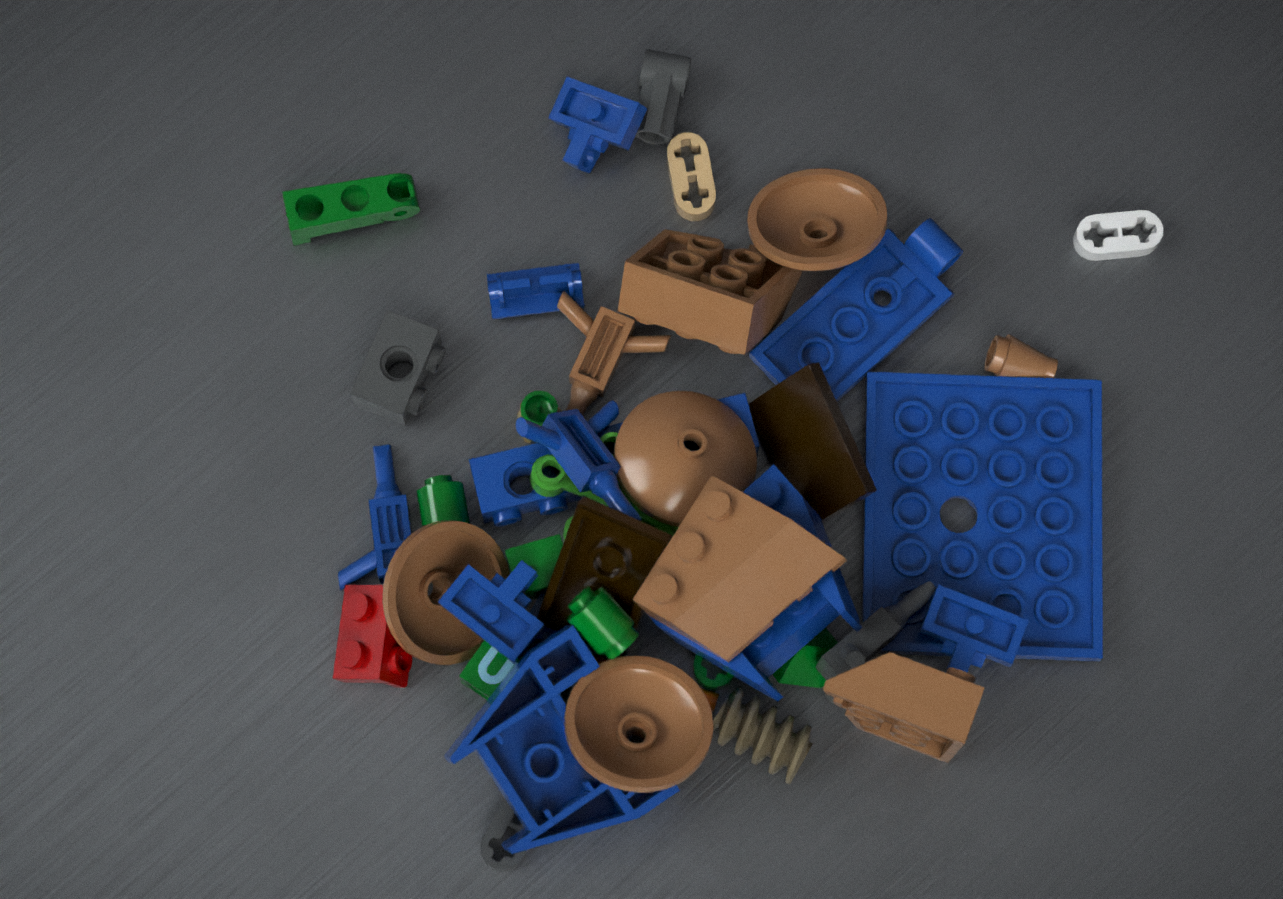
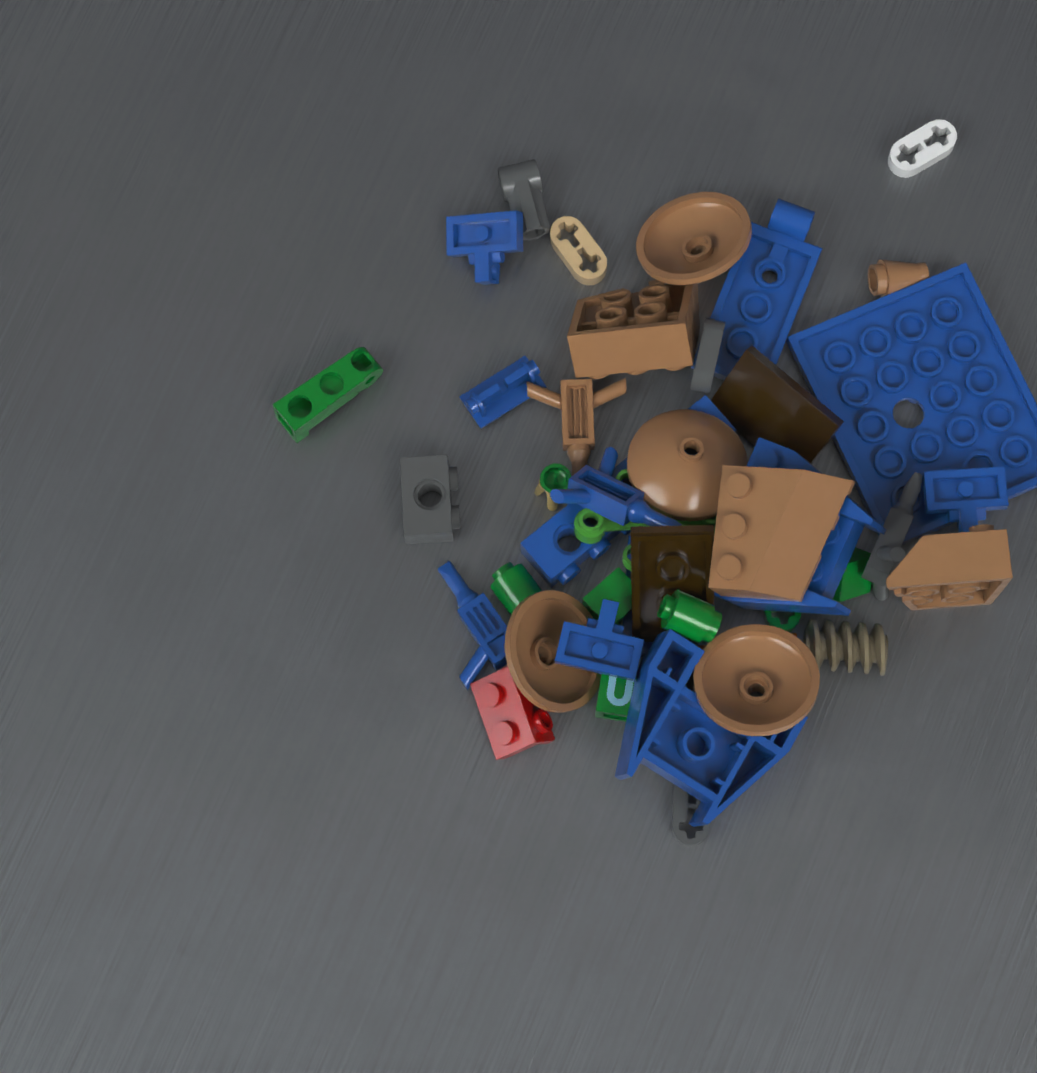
camera: 20 degrees left, 0 degrees up
none -> dark grey beam [690,318,726,394]

